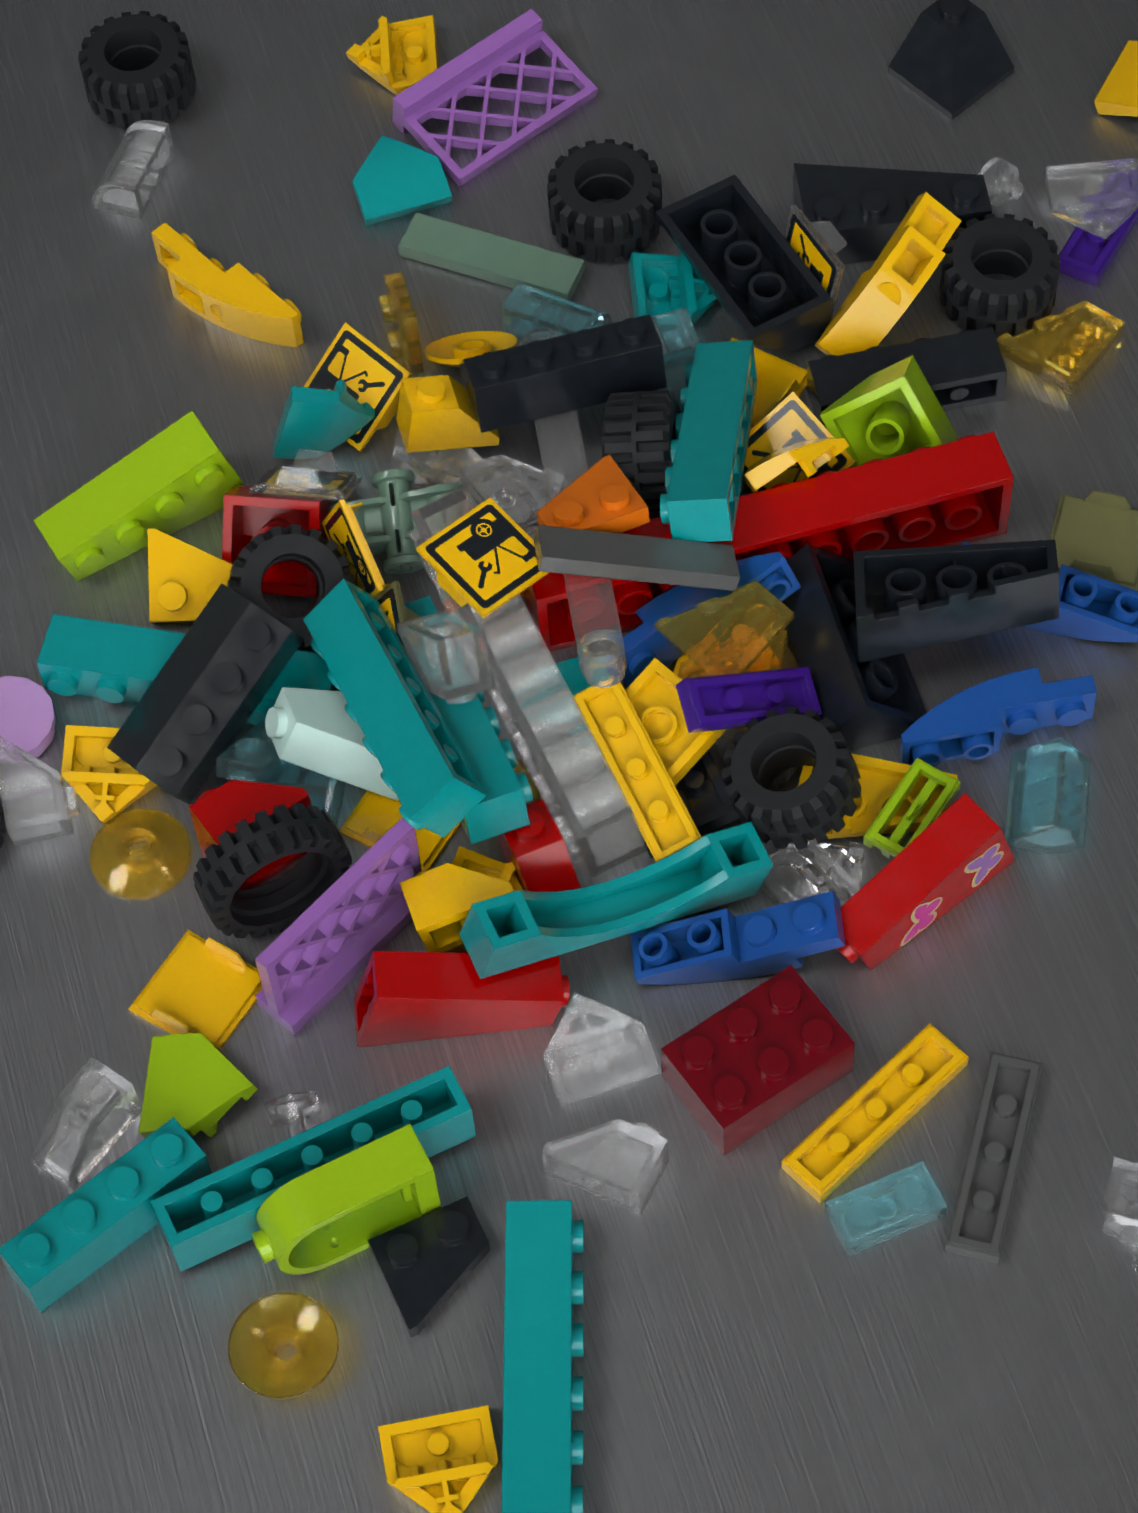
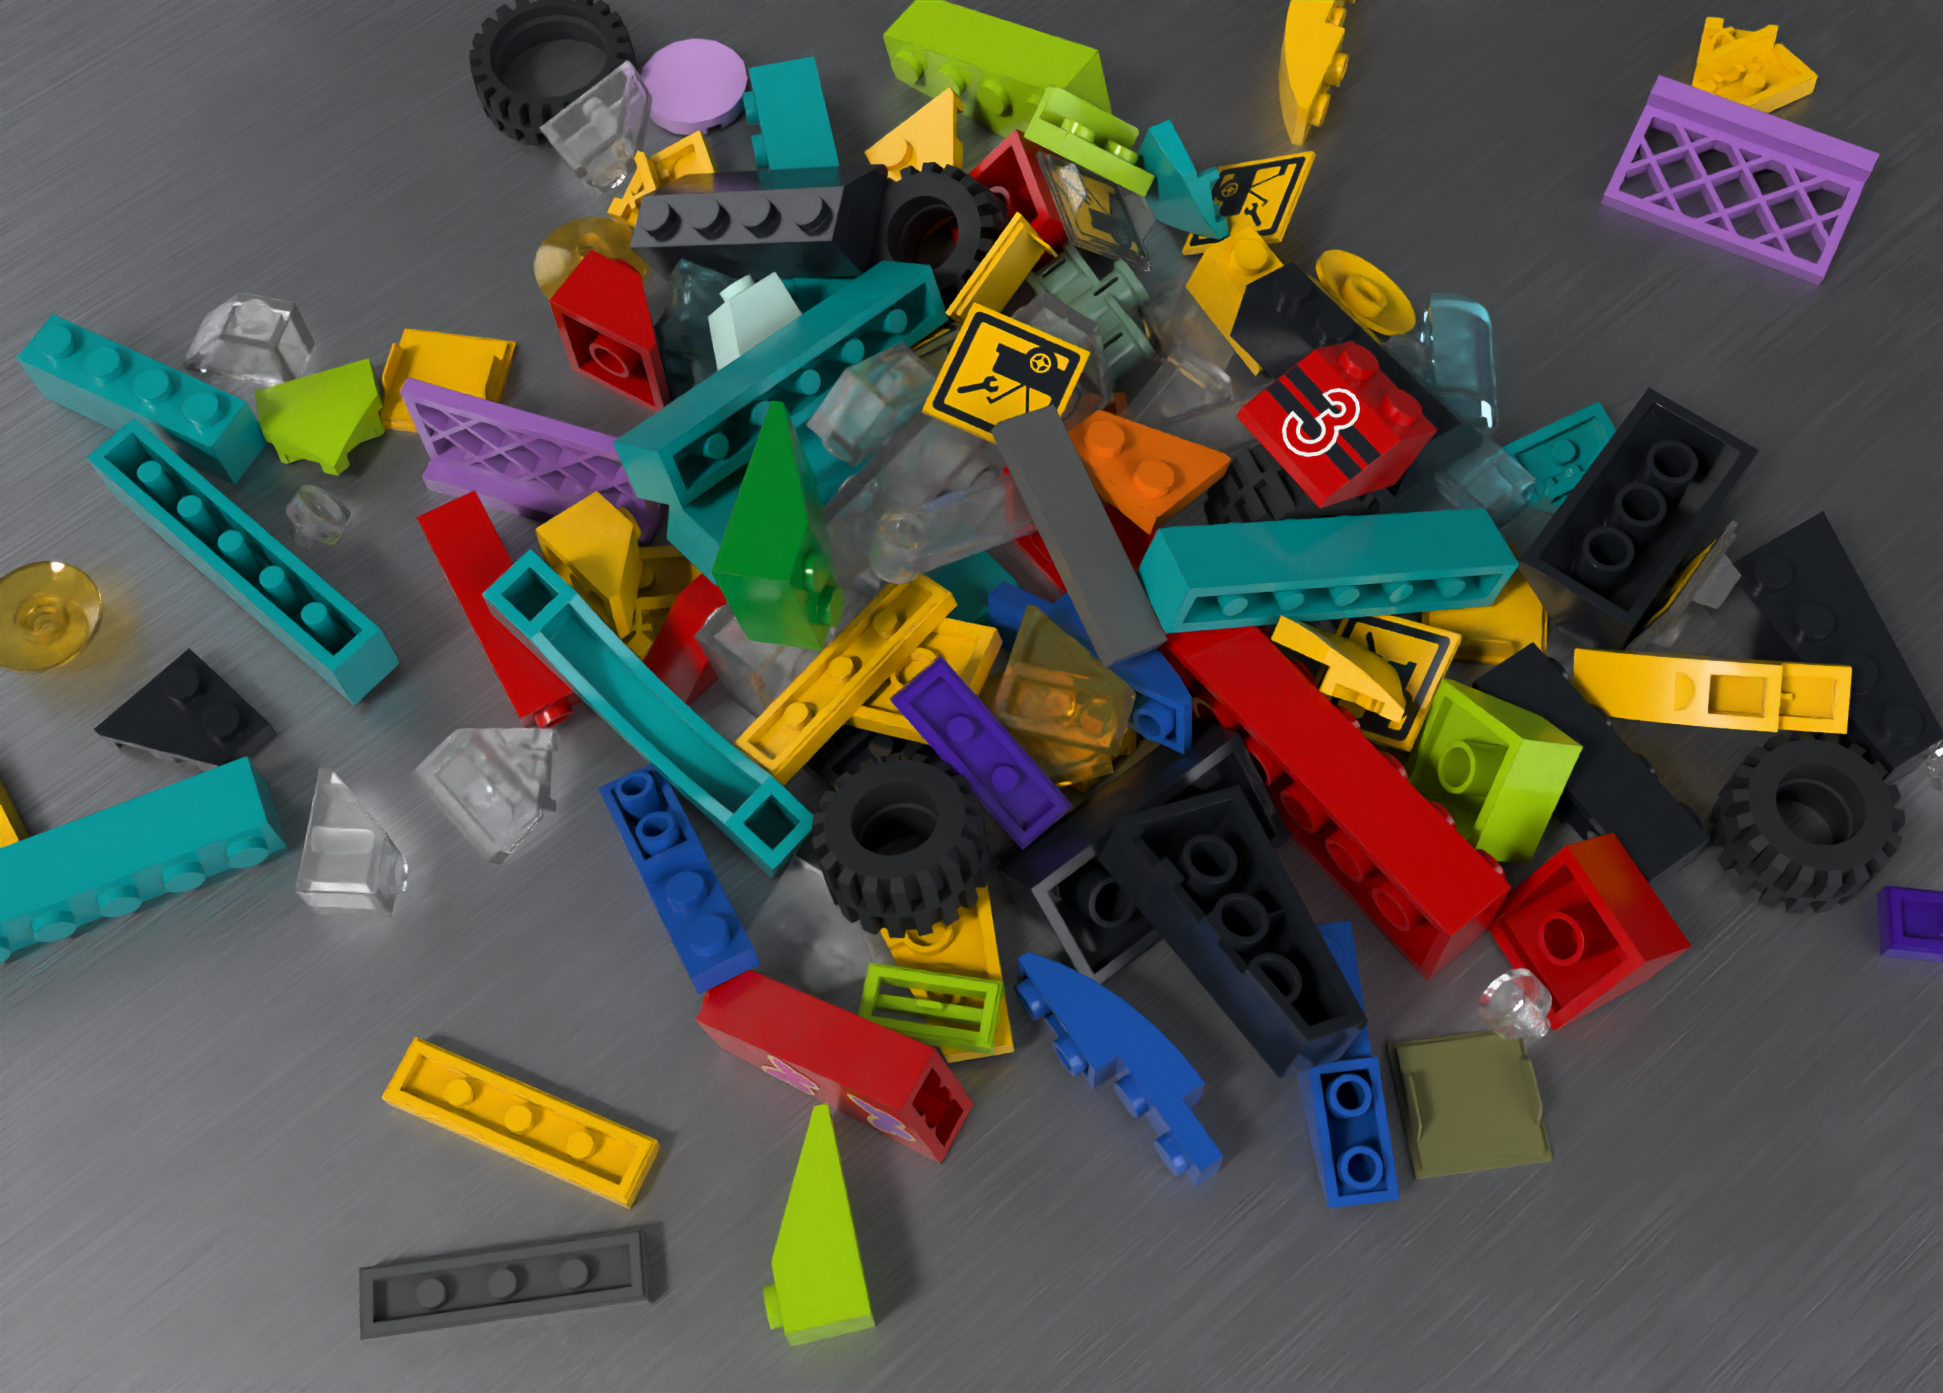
camera: 65 degrees right, 5 degrees up
black tyre [193,803,352,939] -> none
lime window [251,1124,442,1275] -> none
teal slope [352,135,452,226] -> none
clear yellow wing [378,272,424,375] -> none
sand green tile [398,212,585,304] -> none
black tyre [547,139,662,263] -> none
dark red brick [661,965,855,1155] -> none
clear light blue plate [824,1161,947,1257] -> none
clear yellow wing [997,300,1125,395] -> none
clear light blue brick [1005,737,1091,854] -> none
none -> green slope [711,400,844,651]
none -> lime slope [763,1103,876,1347]
none -> lime bracket [1024,84,1155,197]
none -> red slope [1236,340,1437,508]
none -> clear tile [1478,968,1552,1040]
none -> red slope [1487,833,1692,1031]

